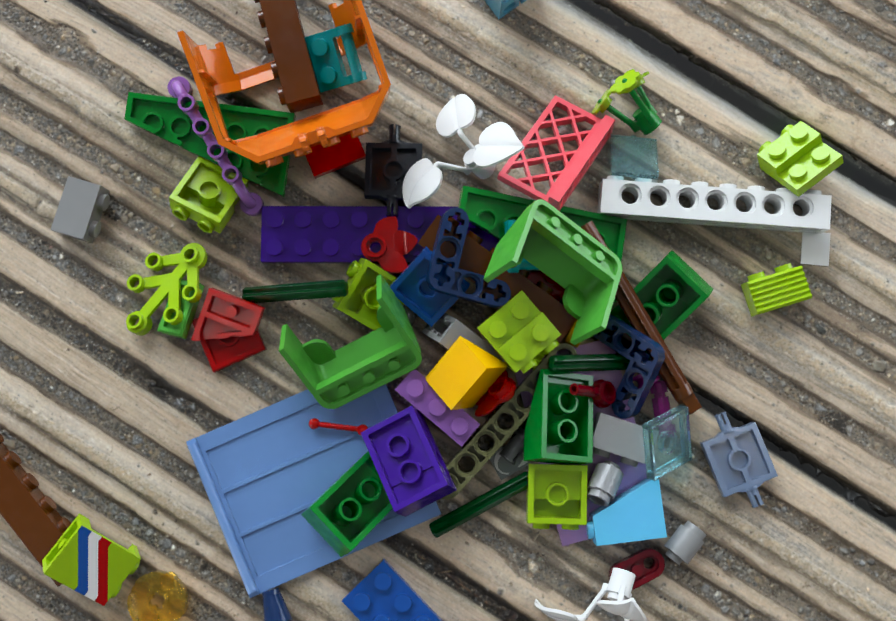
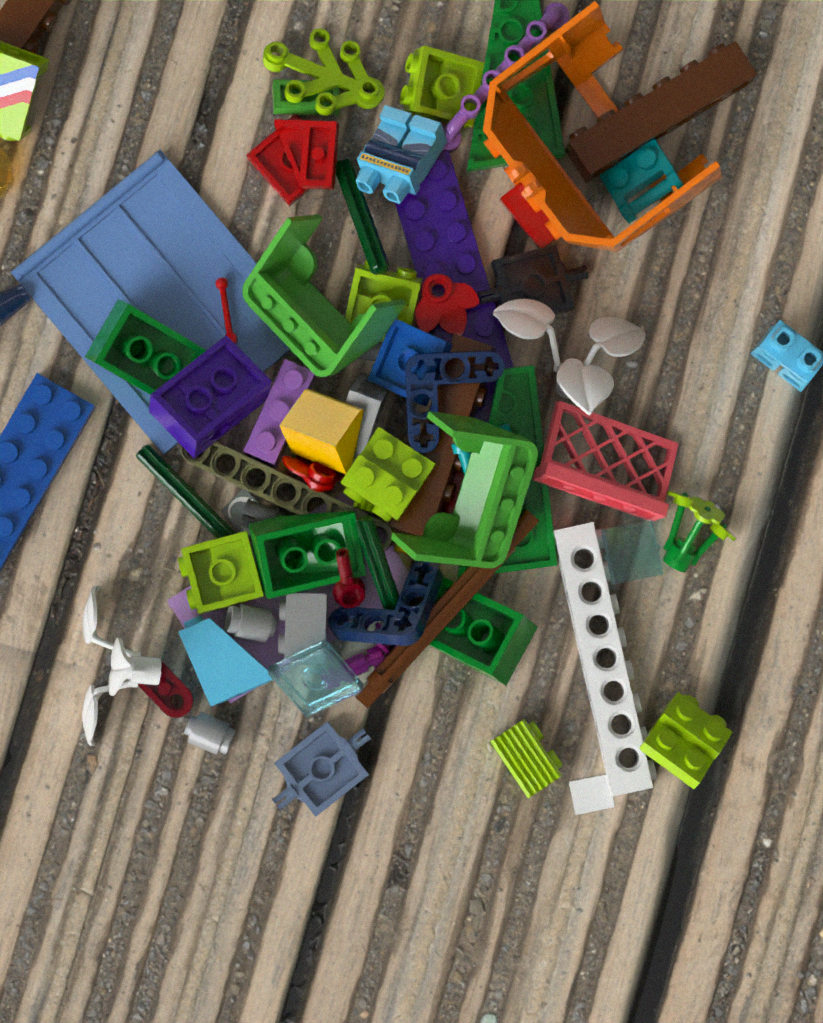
camera: 70 degrees right, 0 degrees up
none -> medium azure hips [355,105,447,204]

